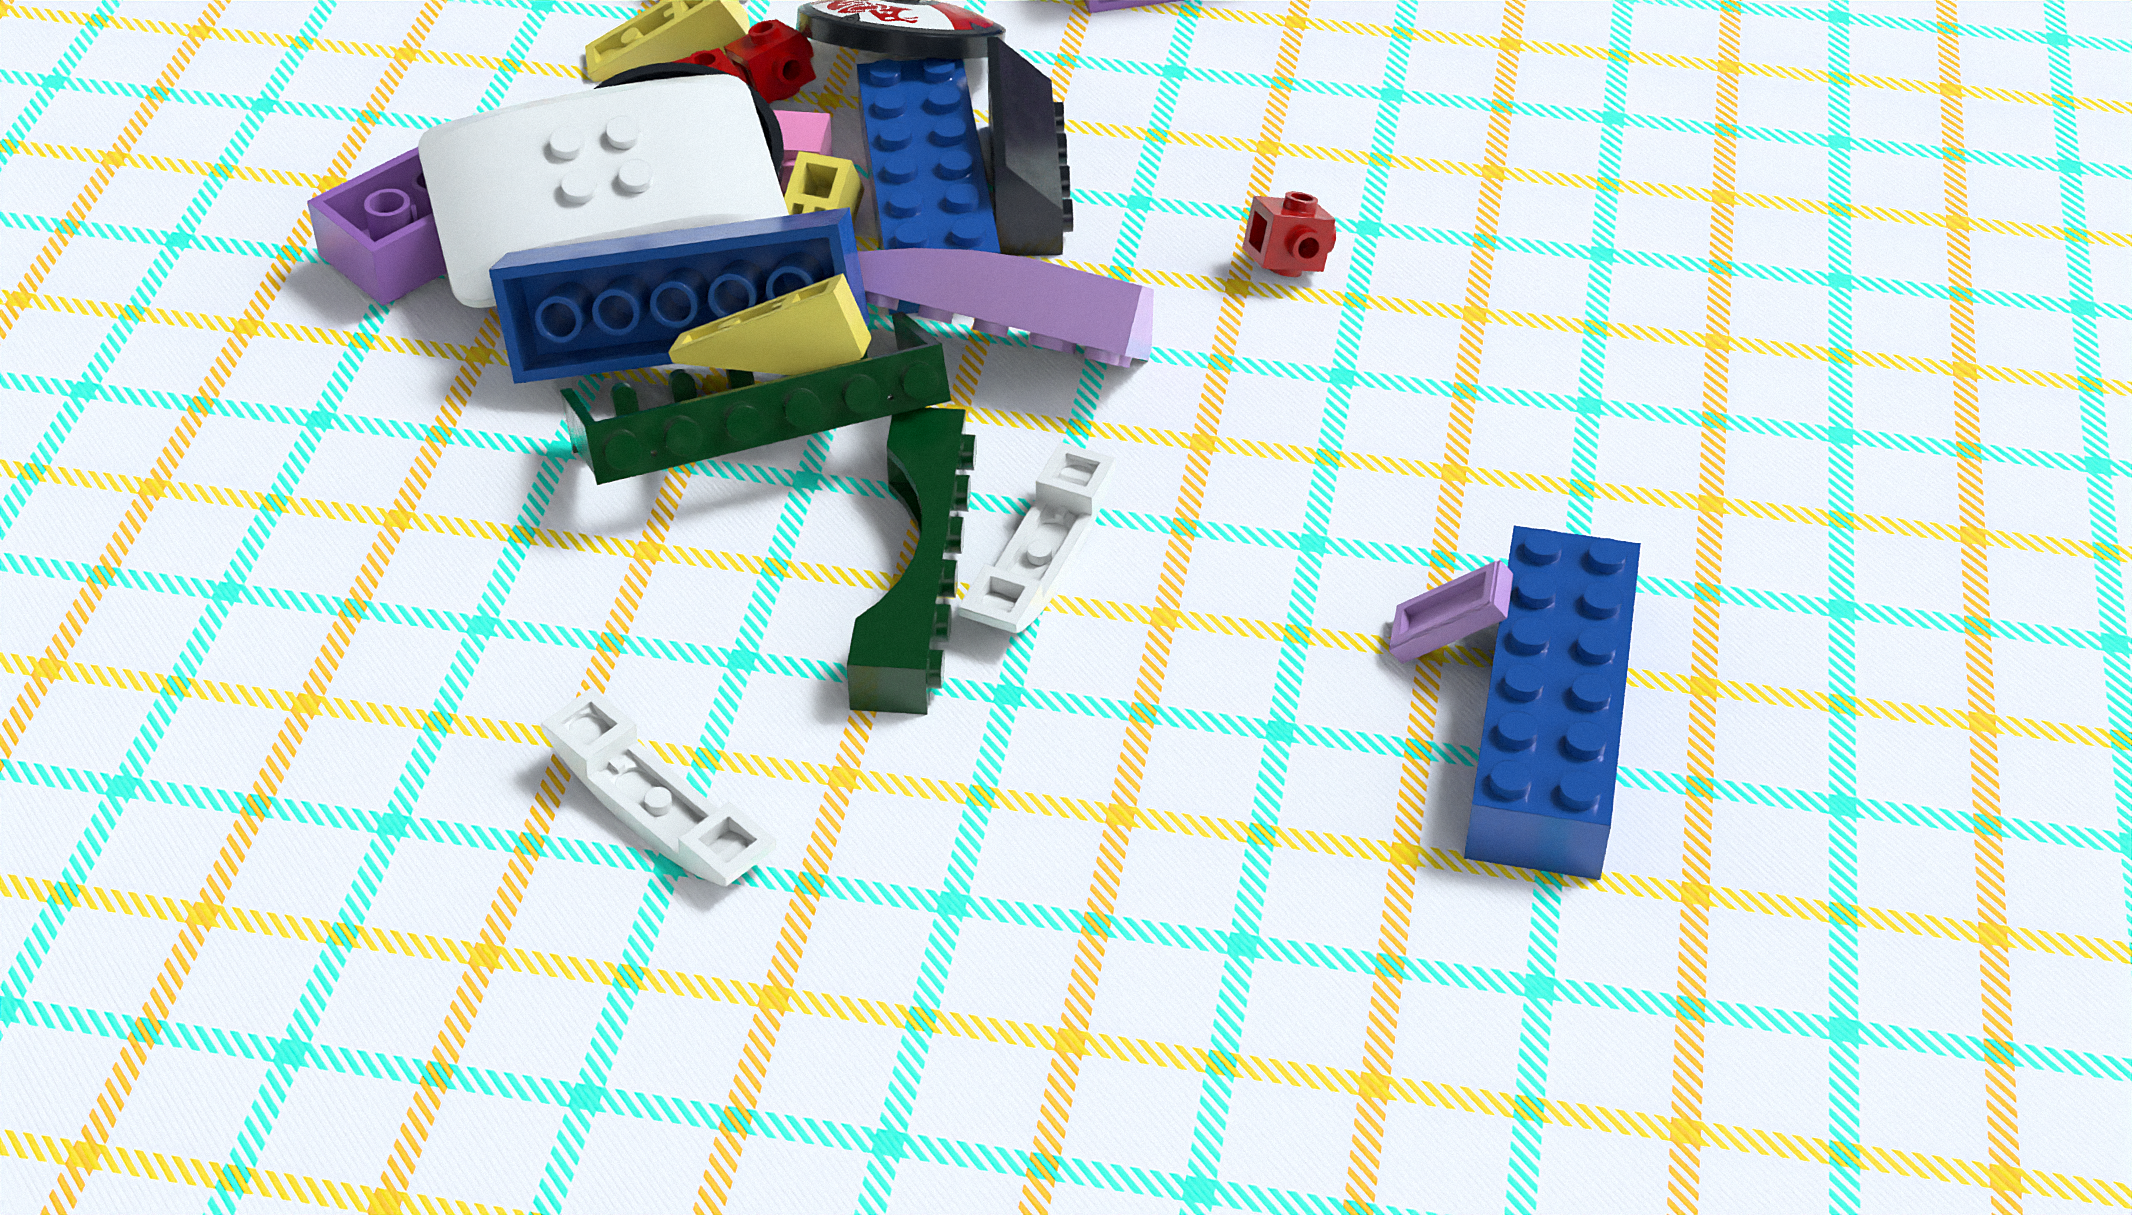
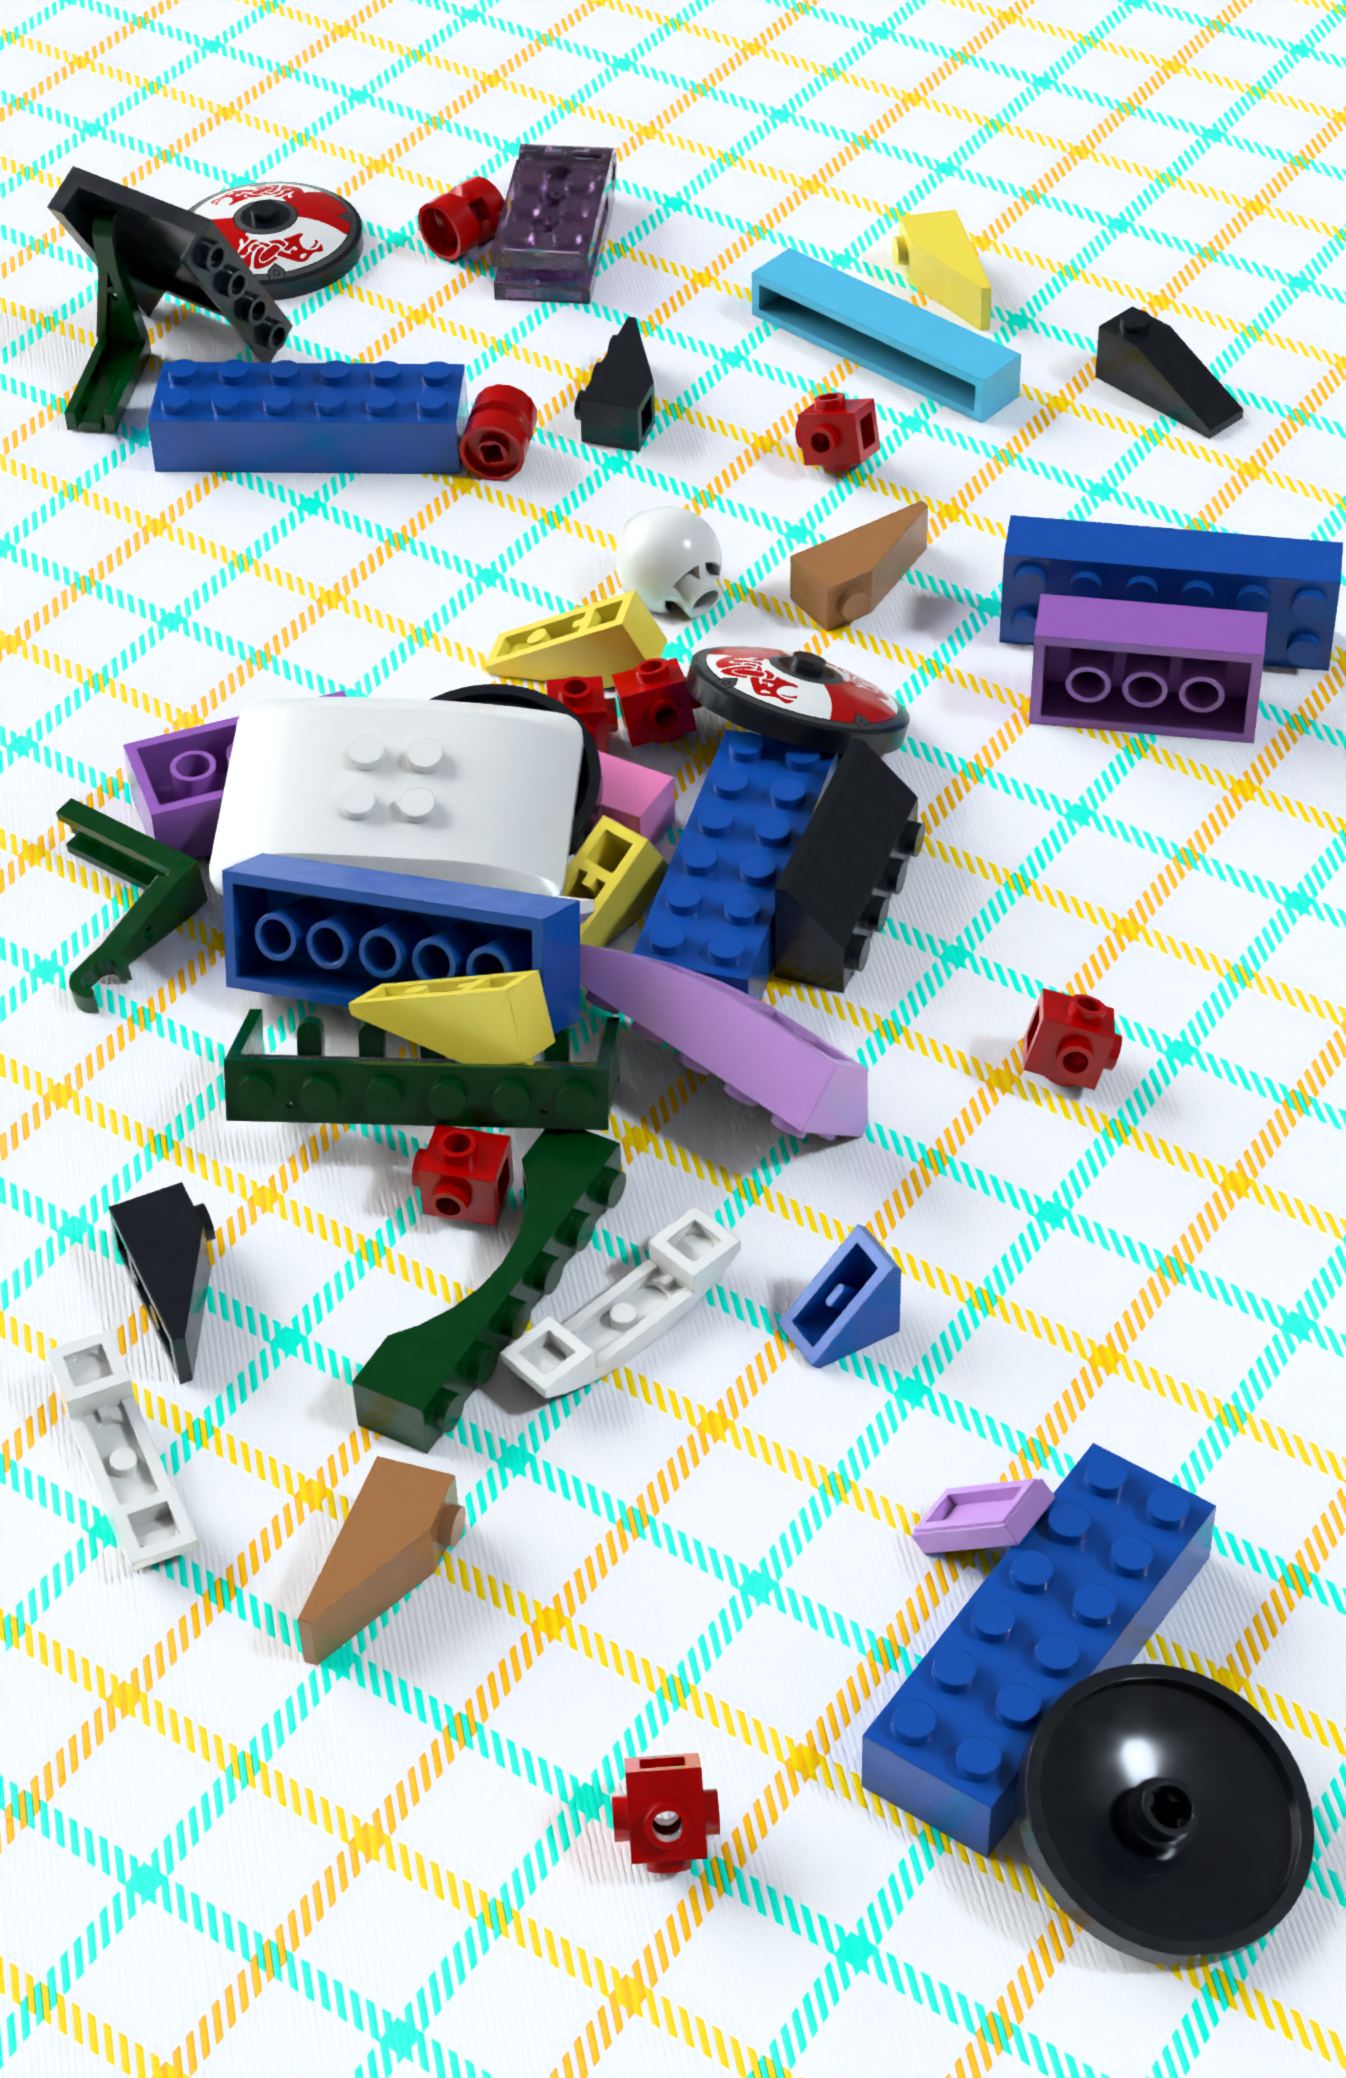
camera: 25 degrees right, 0 degrees up
none -> dark green hinge [56,798,208,1013]
none -> black slope [108,1182,216,1385]
none -> medium nougat slope [297,1456,466,1665]
none -> red brick [412,1124,514,1226]
none -> red brick [612,1752,720,1874]
none -> blue slope [777,1224,902,1369]
none -> black dish [1016,1663,1314,1966]

